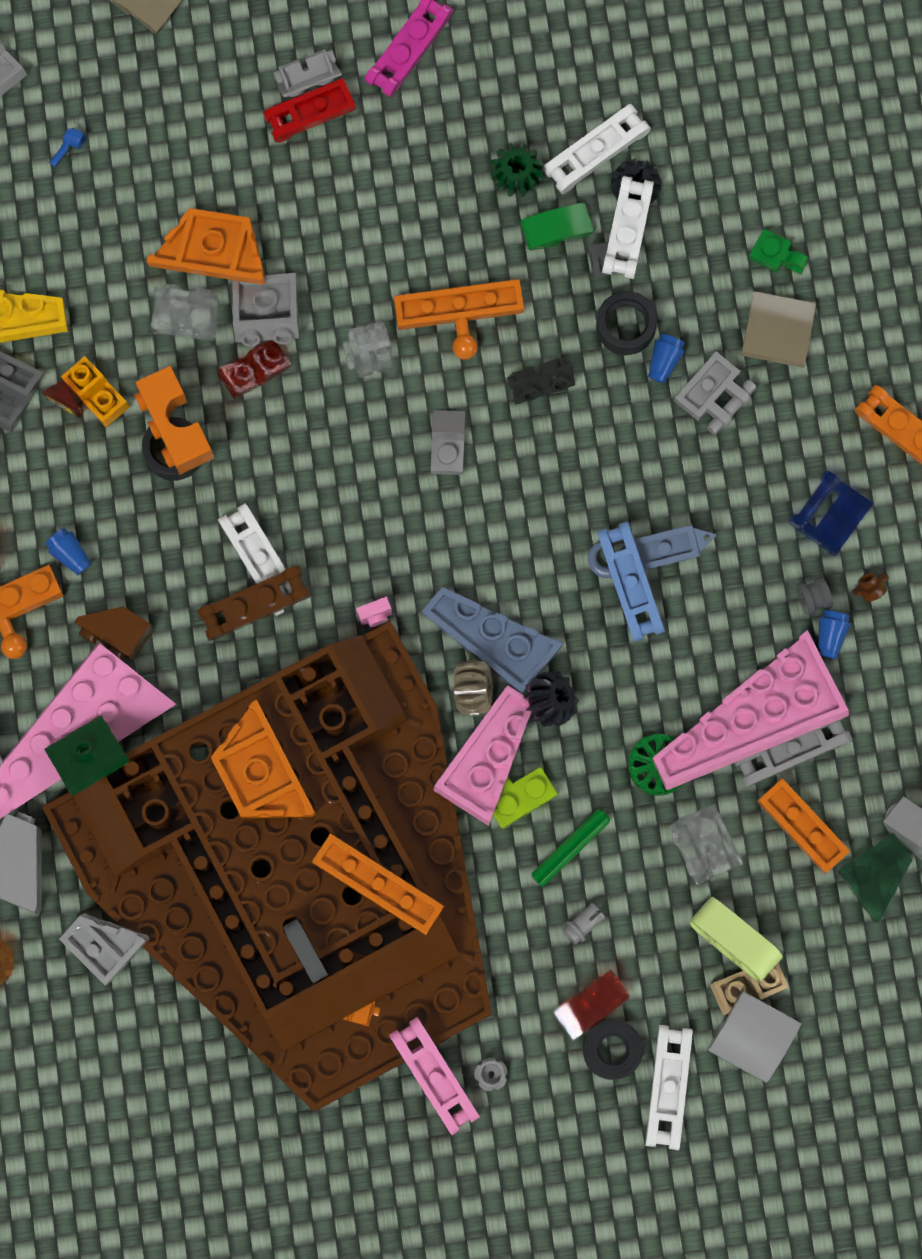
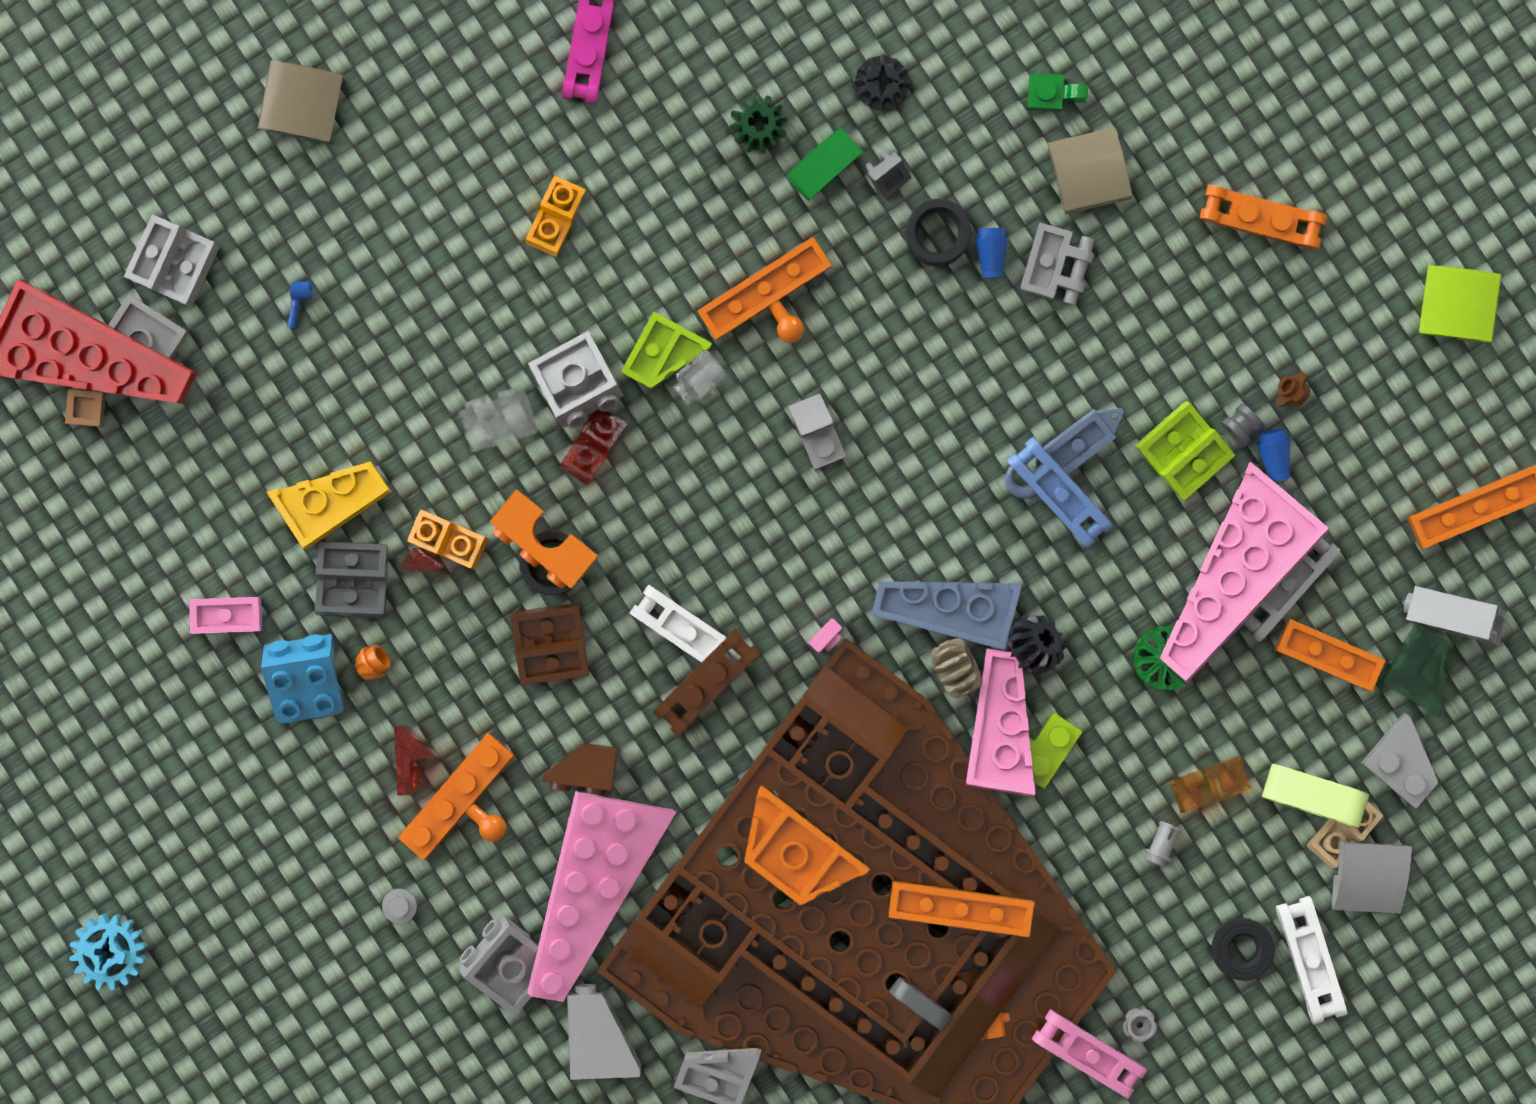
camera: 30 degrees left, 10 degrees up
dark green plate [44,715,130,796] -> none
blue cone [45,527,92,576] -> none
orange wing [146,208,266,285] -> none
red plate [263,78,356,143] -> none
light grey hinge [273,49,342,98] -> none
pearl dark grey hinge [507,357,575,405] -> none
green axle [531,809,610,887] -> none
white plate [542,104,651,194] -> none
clear red slope [553,969,630,1039] -> none
white plate [602,176,654,279] -> none
clear bracket [670,804,743,885] -> none
clear blue plate [789,470,873,557] -> none
none -> reddish brown slope [510,602,589,685]
none -> light orange slope [525,176,586,257]
none -> lime wing [621,312,712,389]
none -> lime slope [1135,401,1236,501]
none -> clear orange slope [1169,756,1251,813]
none -> light grey wing [1361,713,1439,809]

